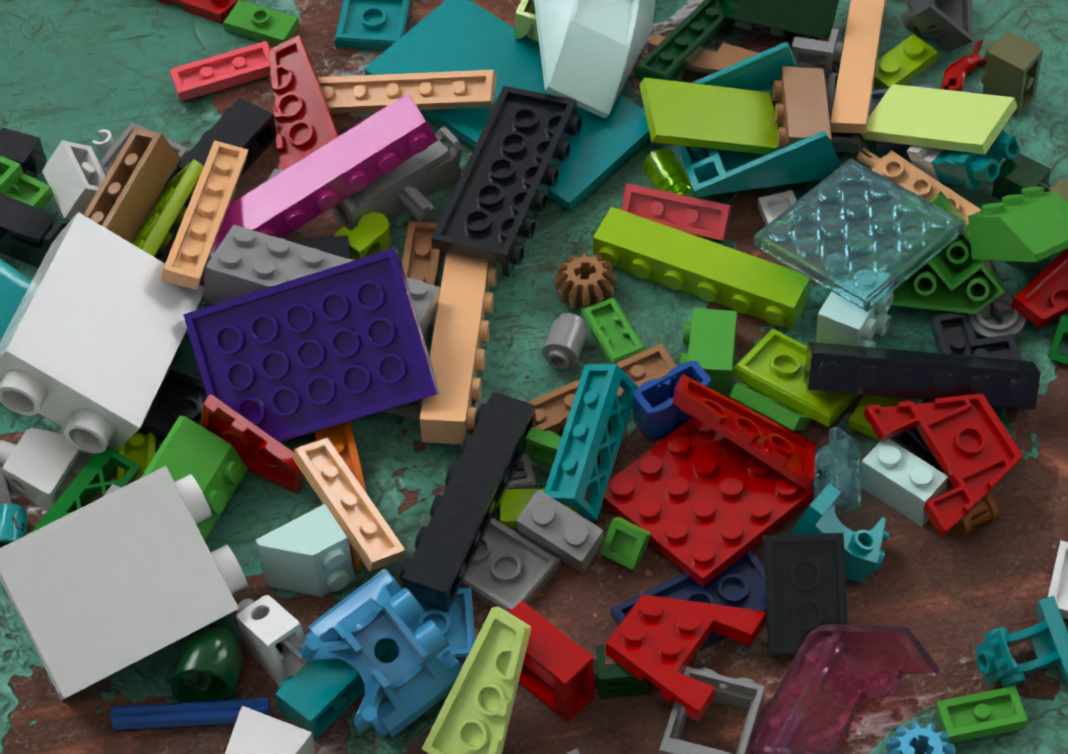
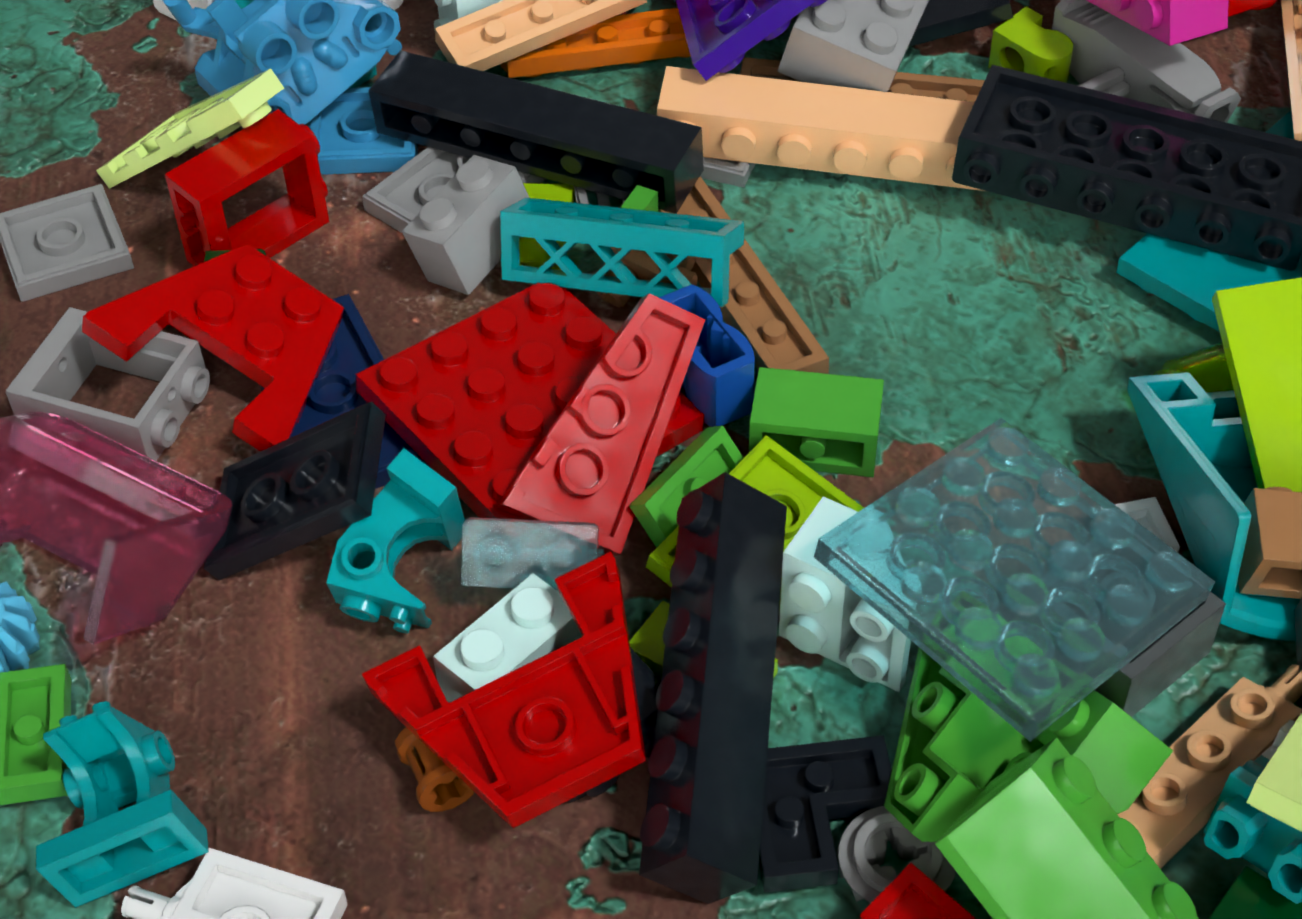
camera: 90 degrees right, 5 degrees down
light grey brick [542,313,587,369] -> none
medium nougat gear [554,251,617,311] -> none
bright green plate [581,297,646,364] -> none
lime brick [593,207,811,330] -> none
bright green plate [599,517,652,570] -> none
coral plate [621,183,732,241] -> none

